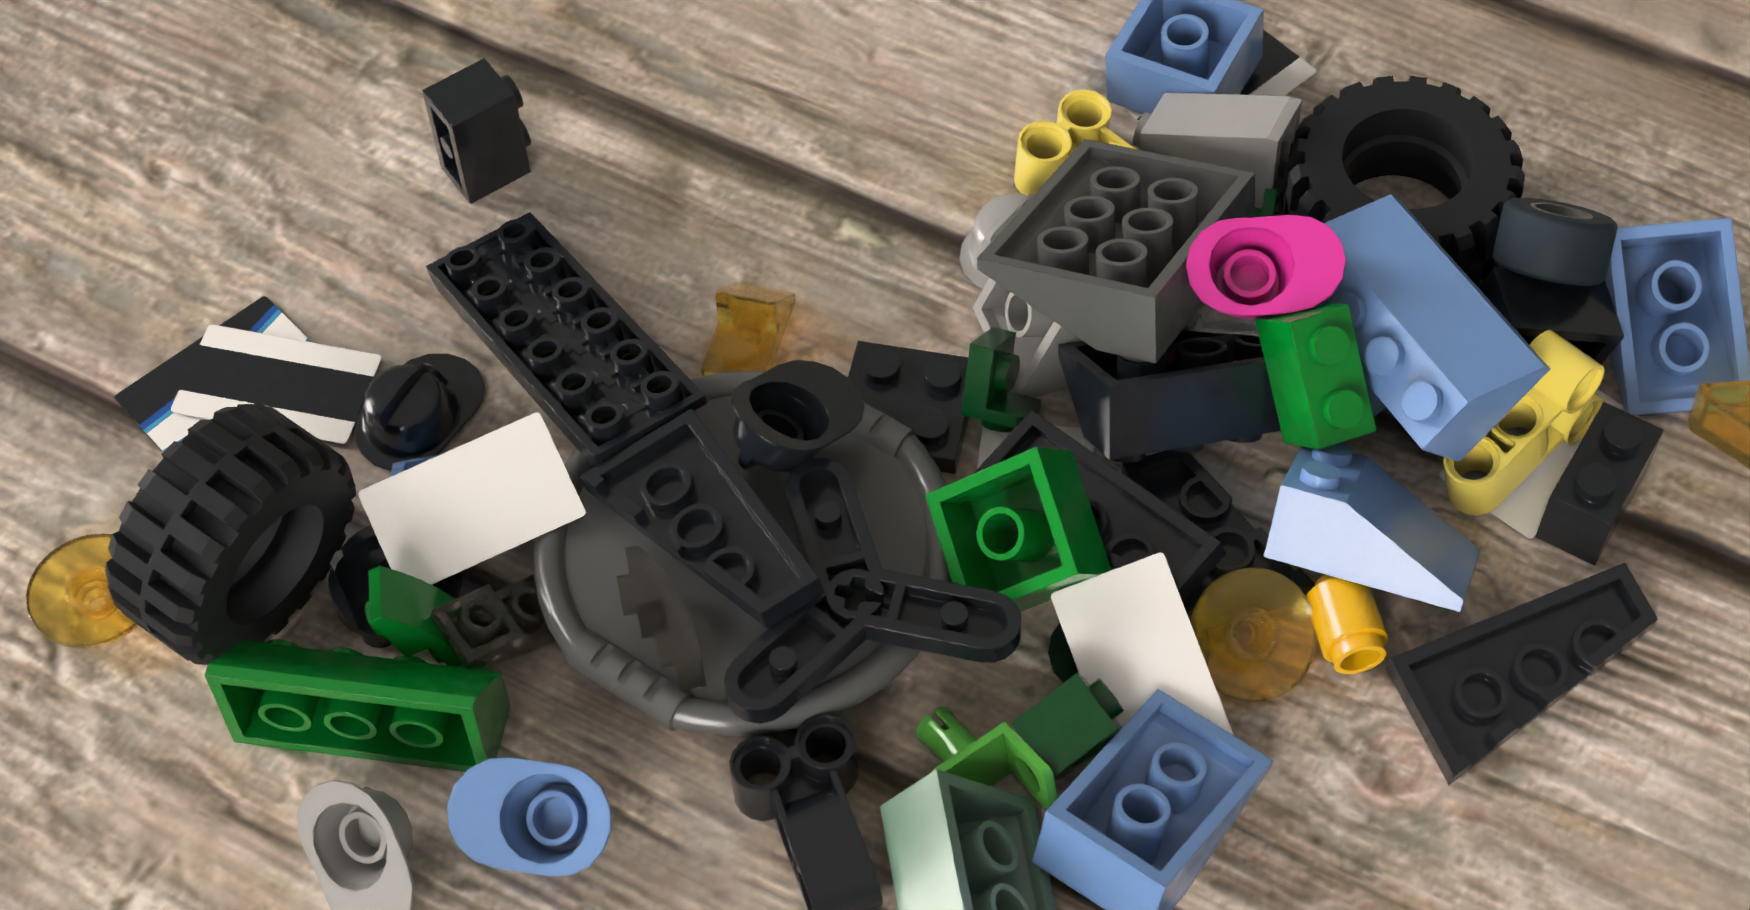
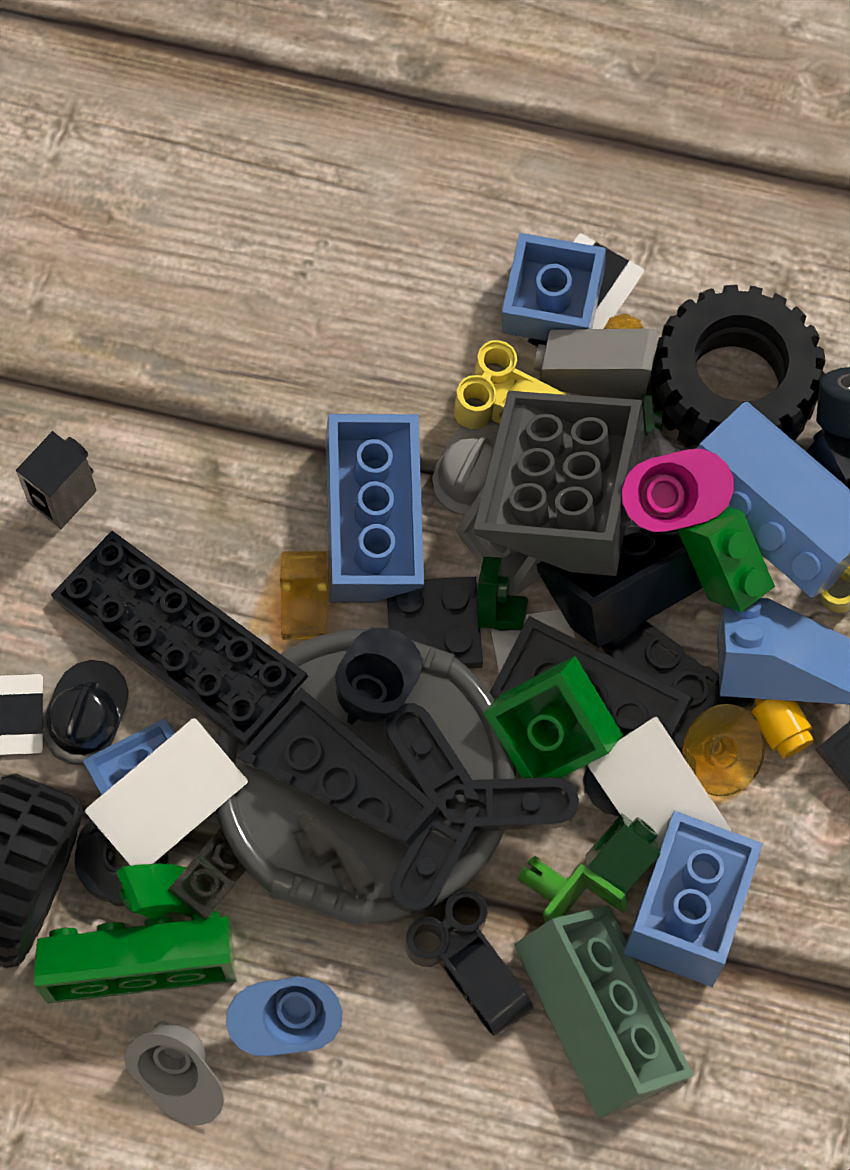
camera: 20 degrees left, 15 degrees up
none -> medium blue slope [325,414,424,602]

